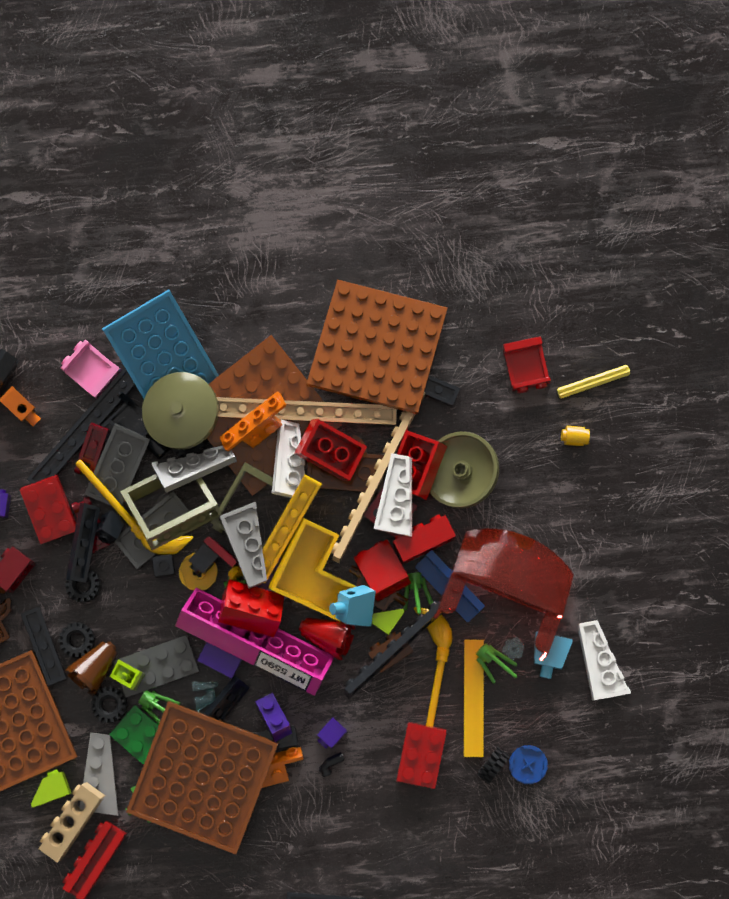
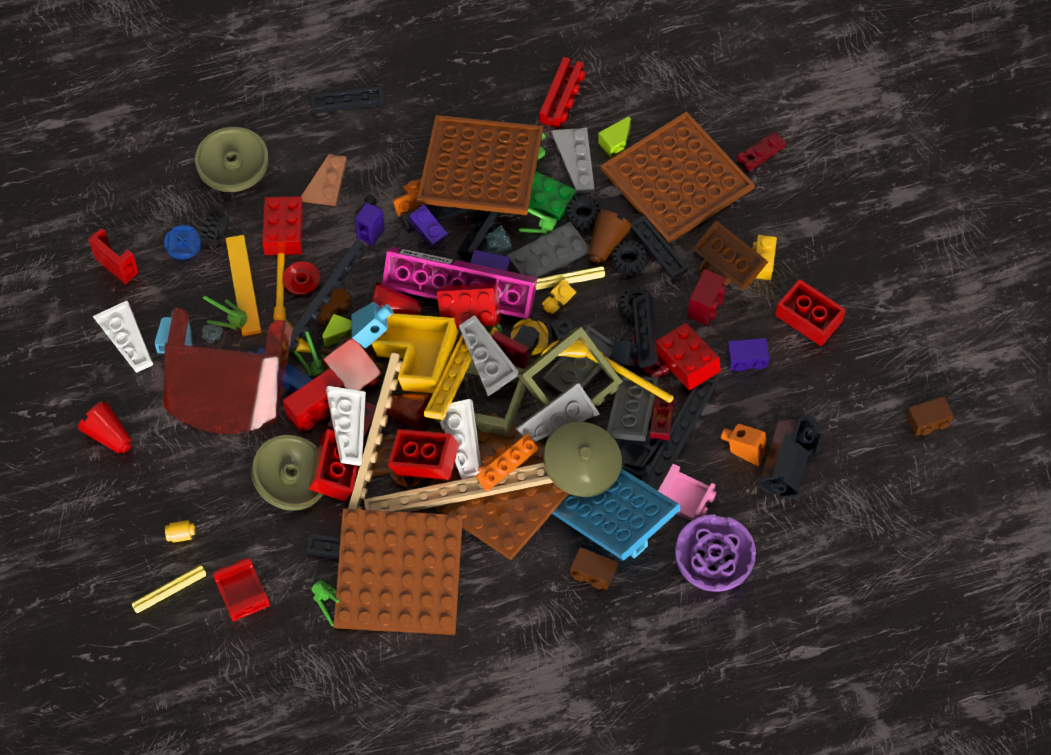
camera: 165 degrees right, 20 degrees down
tan brick [39,782,105,863] -> none
lime slope [109,660,145,691] -> none
none -> red cone [78,401,132,454]
none -> red panel [88,228,139,284]
none -> olive dish [195,127,269,192]
none -> red dish [283,262,320,295]
none -> nougat wing [302,154,347,206]
none -> bright green plant [311,580,339,626]
none -> clear red cone [386,393,433,431]
none -> light yellow axle [536,266,605,290]
none -> yellow plate [541,279,577,314]
none -> reddish brown brick [570,547,617,590]
none -> medium lavender brick [675,515,756,592]

